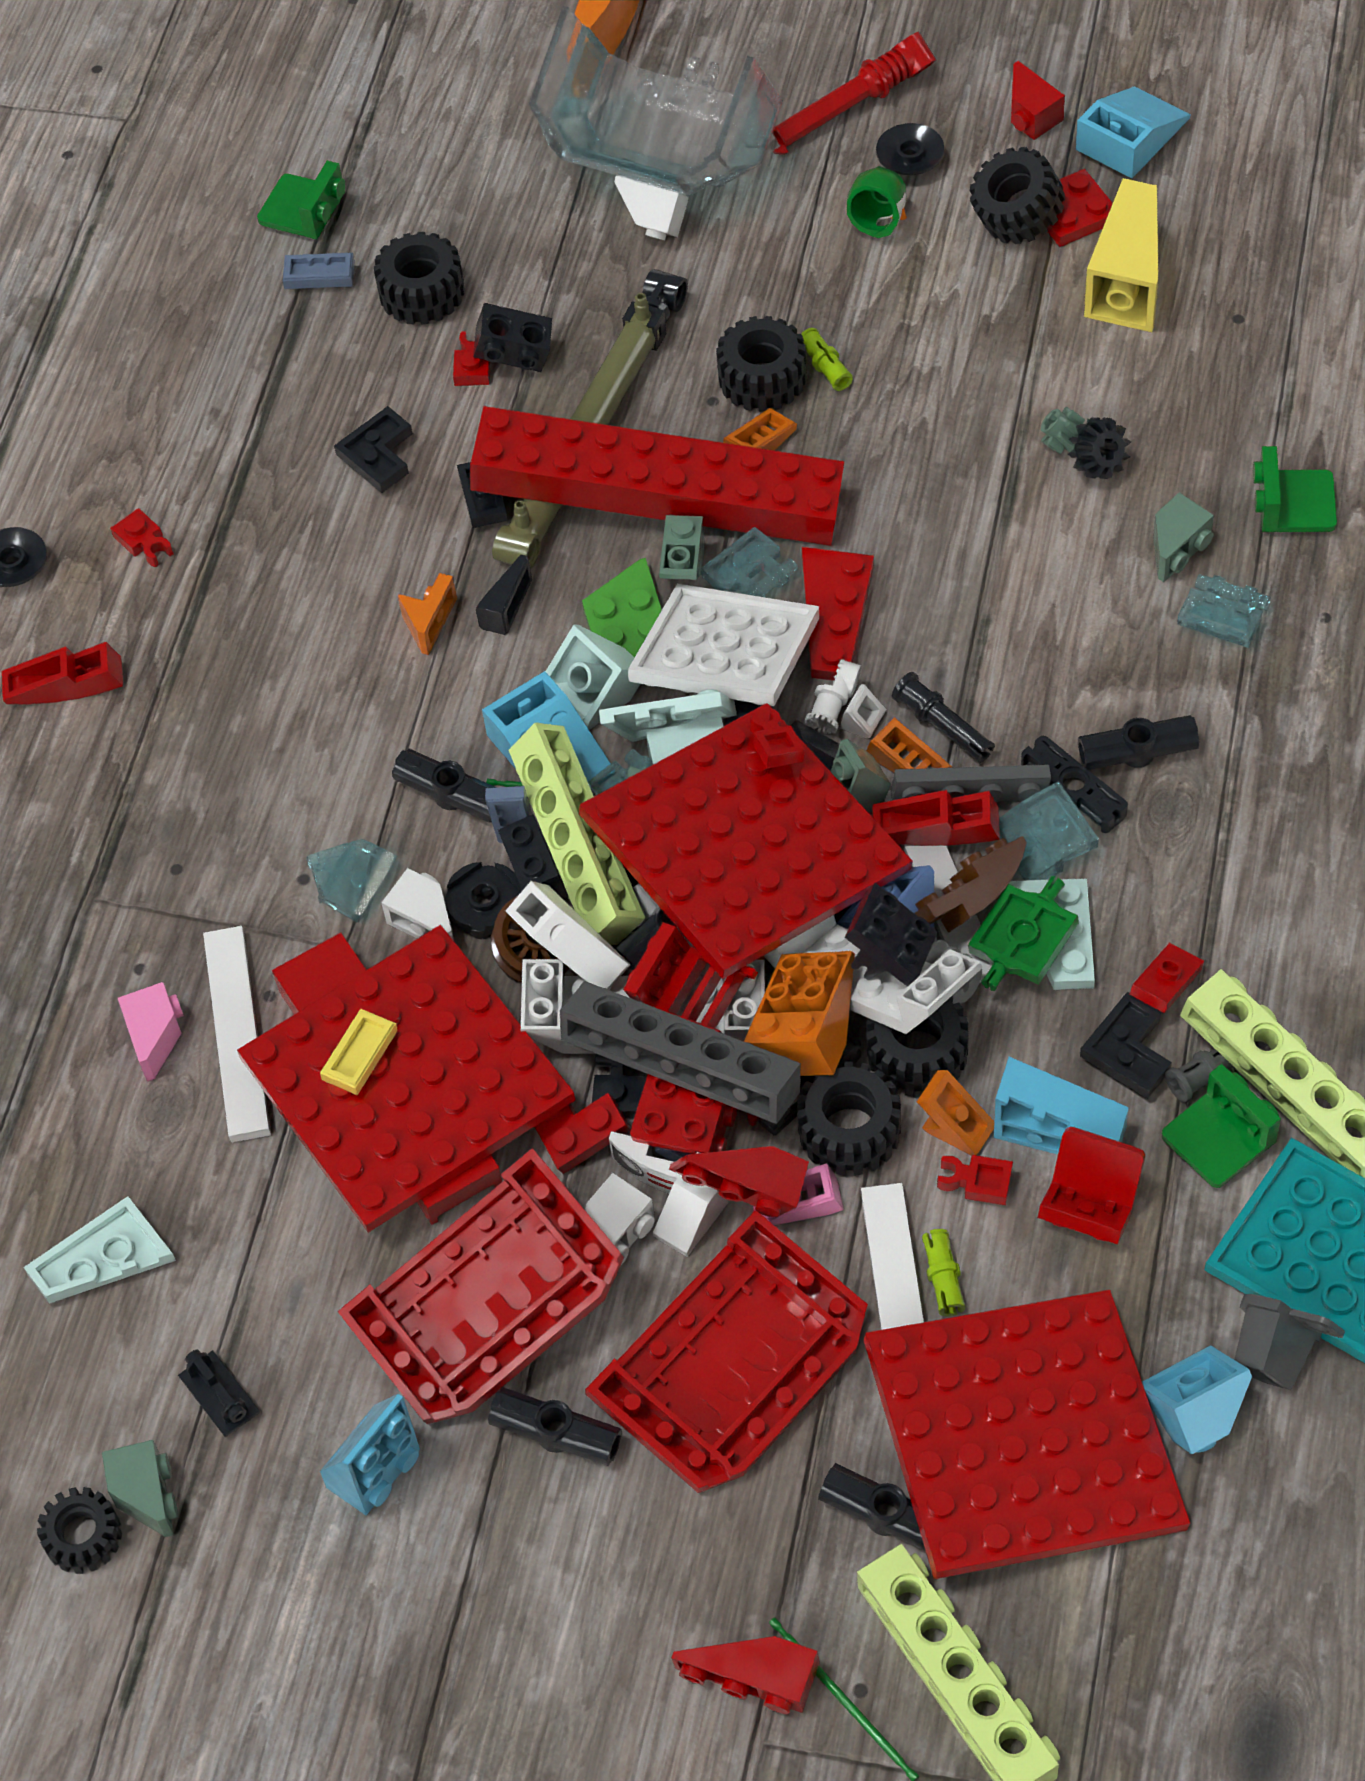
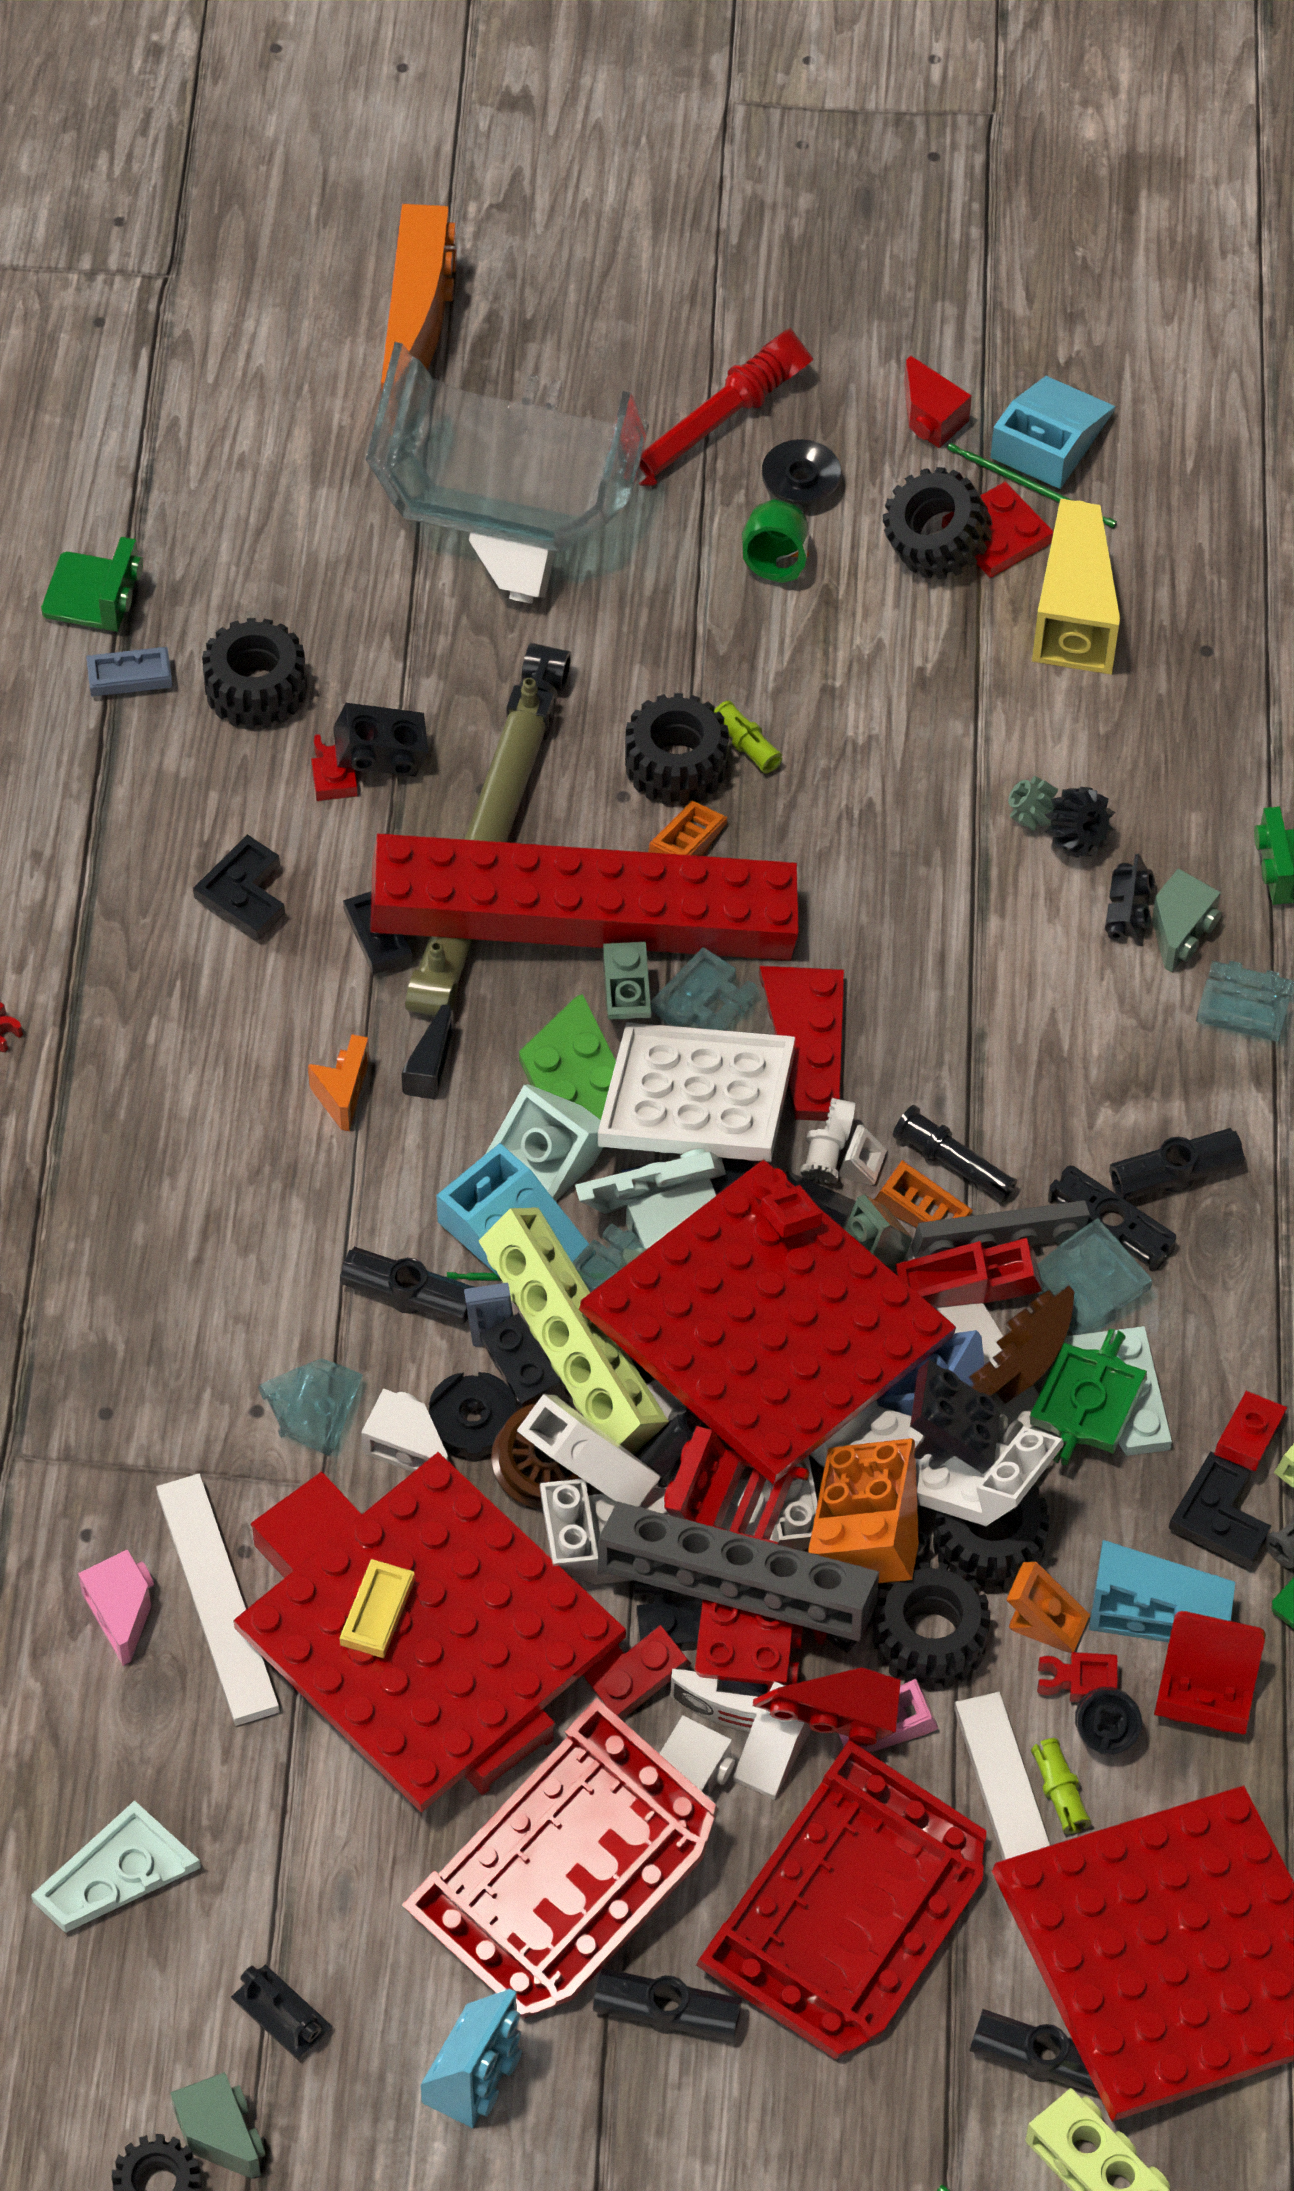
camera: 15 degrees left, 0 degrees up
none -> green piece [947,443,1117,528]
none -> black wheel [1075,1686,1142,1754]
none -> black hinge [1105,854,1155,946]

